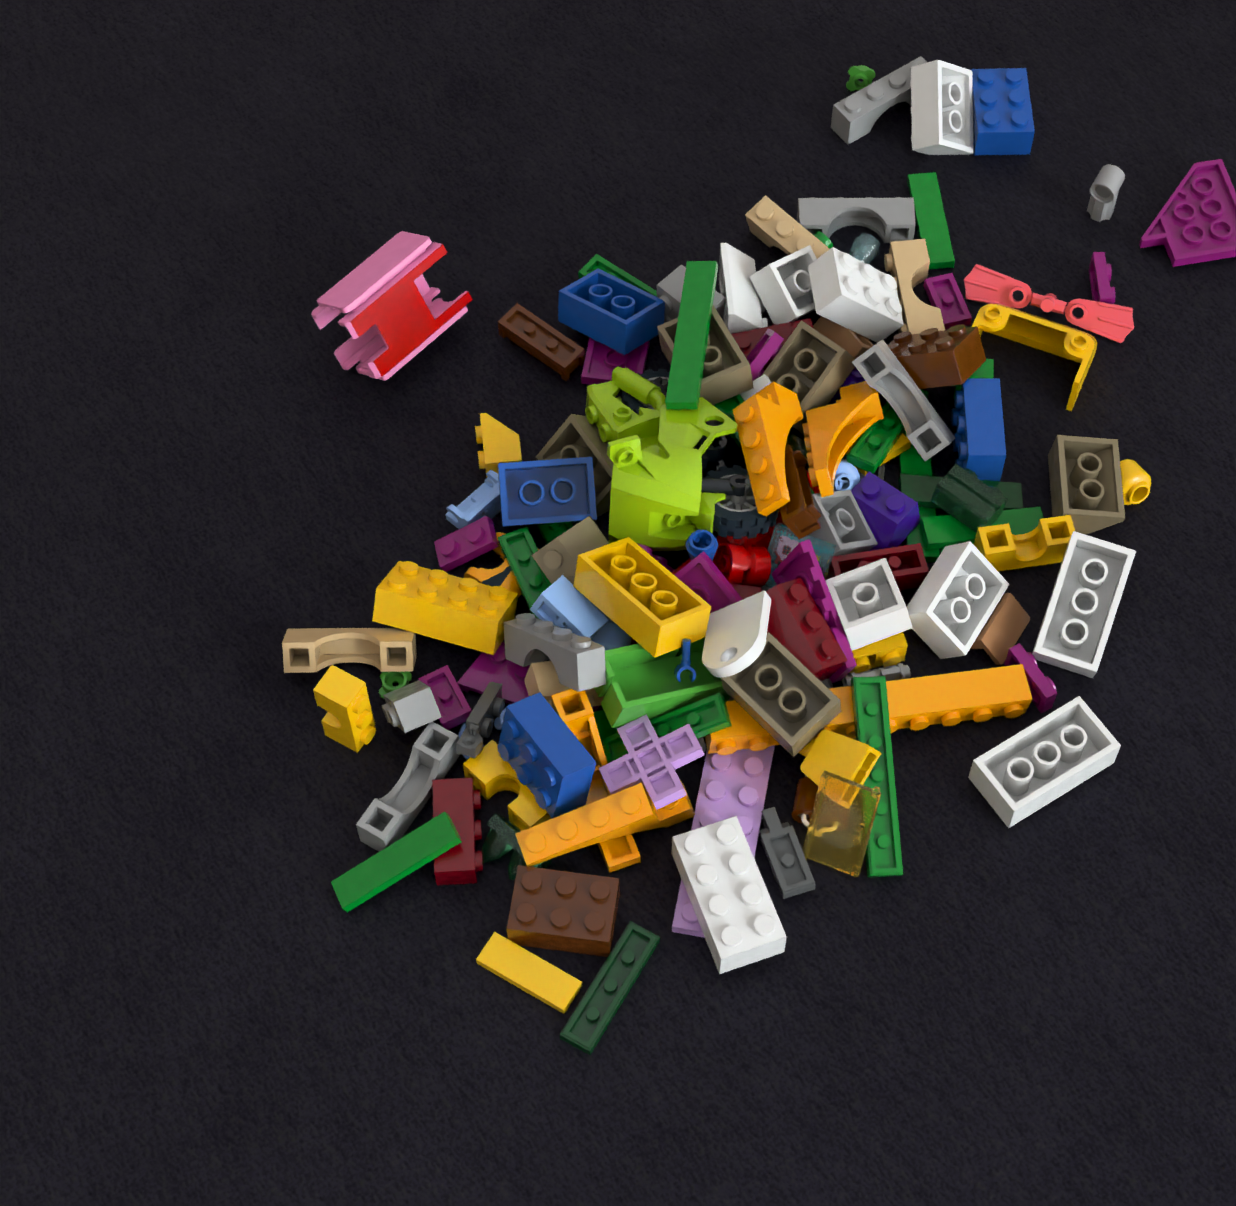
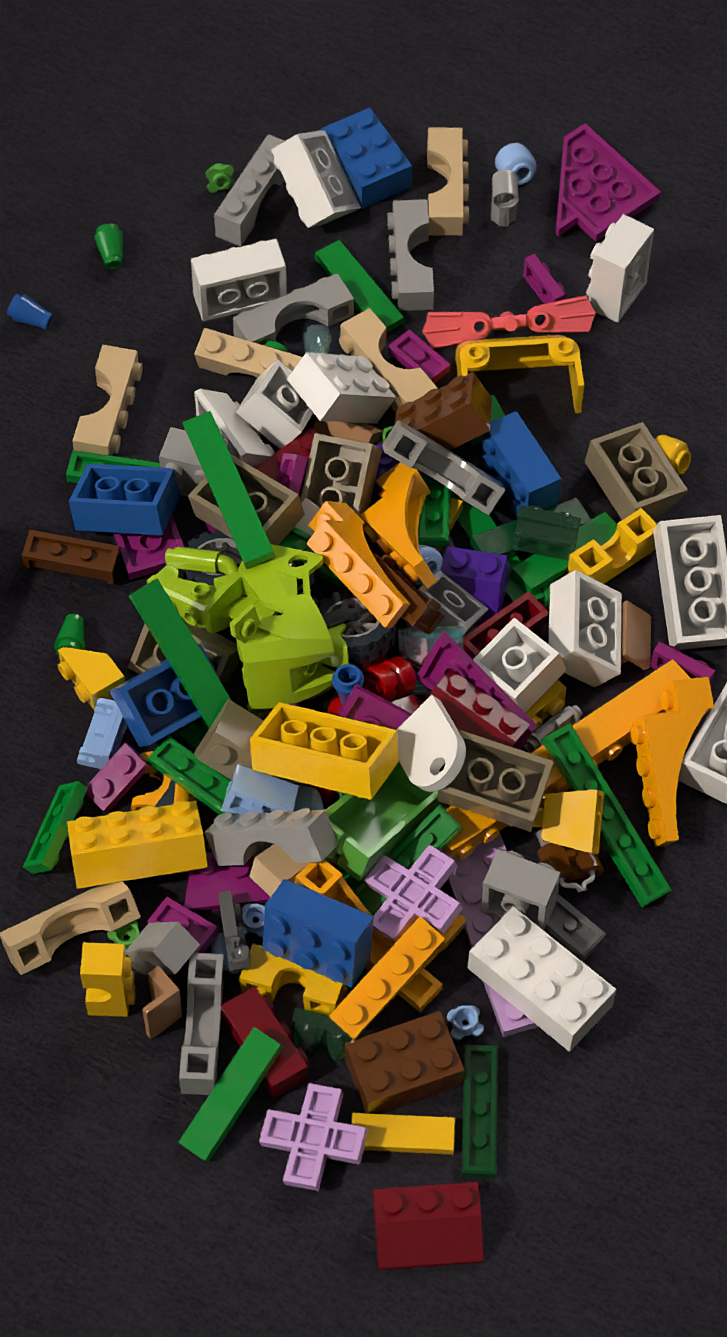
camera: 30 degrees left, 0 degrees up
blue hand [674,638,696,682] -> none
clear yellow door [802,771,881,877] -> none
none -> blue cone [7,294,53,330]
none -> green plate [23,781,88,874]
none -> green cone [54,614,85,656]
none -> tan arch [73,345,142,456]
none -> green cone [94,224,123,269]
none -> green tile [129,578,232,728]
none -> medium nougat panel [143,966,182,1039]
none -> white brick [191,239,287,321]
none -> lavender plate [259,1084,368,1191]
none -> dark red slope [373,1182,483,1271]
none -> light grey arch [387,200,434,311]
none -> tan arch [427,128,469,235]
none -> light blue plate [447,1005,484,1040]
none -> light grey brick [481,849,560,931]
none -> light blue head [495,143,537,185]
none -> white brick [586,214,654,323]
none -> light orange arch [631,677,714,848]

